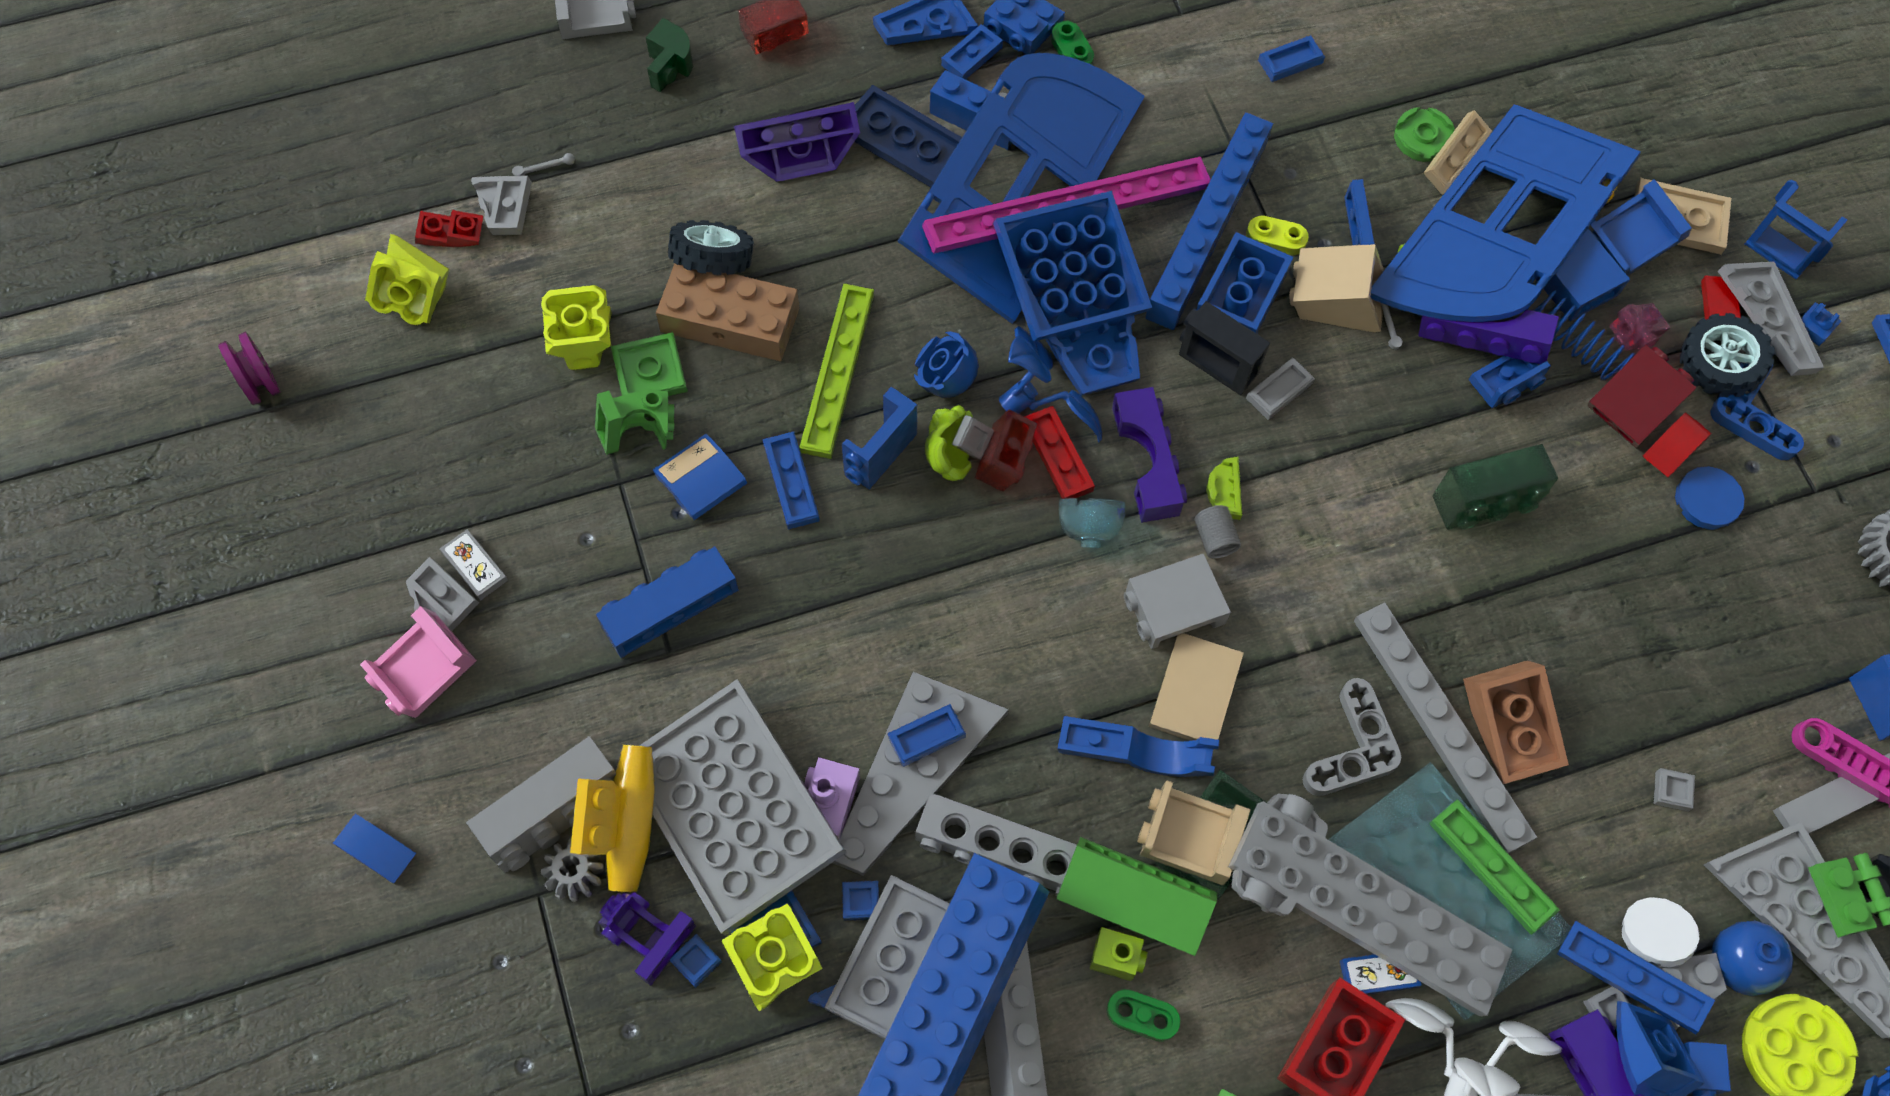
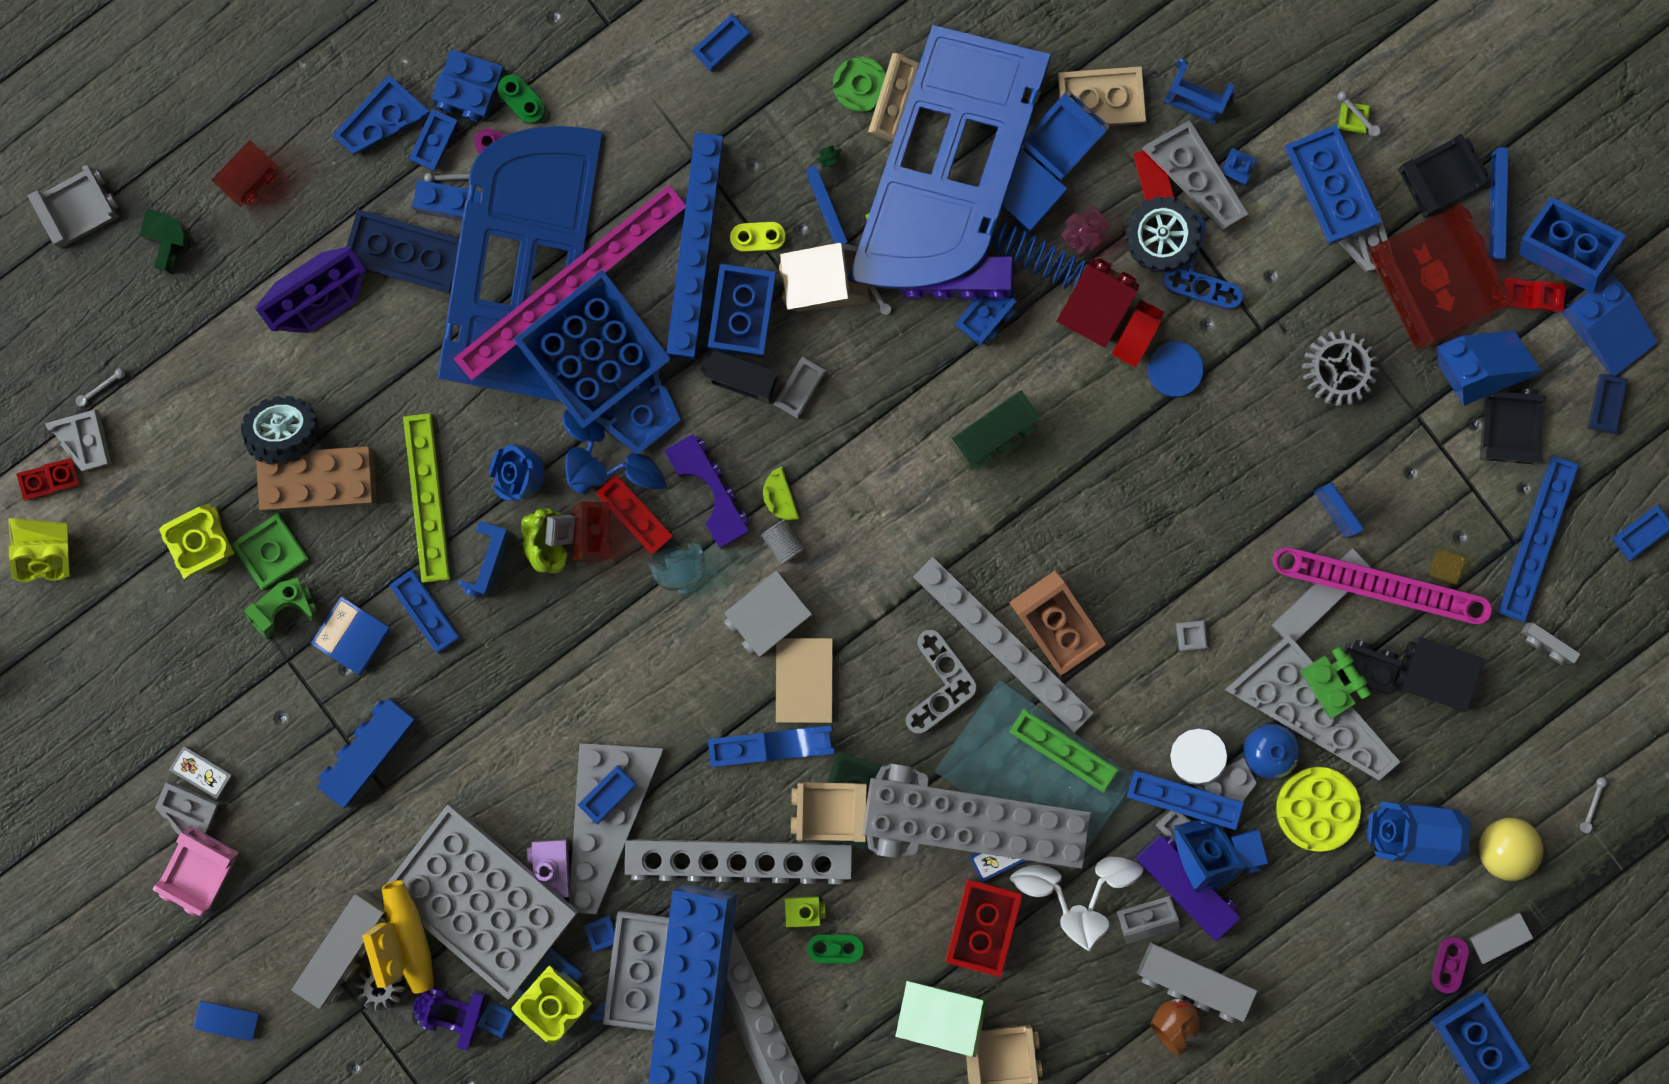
camera: 15 degrees left, 20 degrees up
bright green brick [1056,837,1217,956] -> none
none -> dark green plate [816,145,842,168]

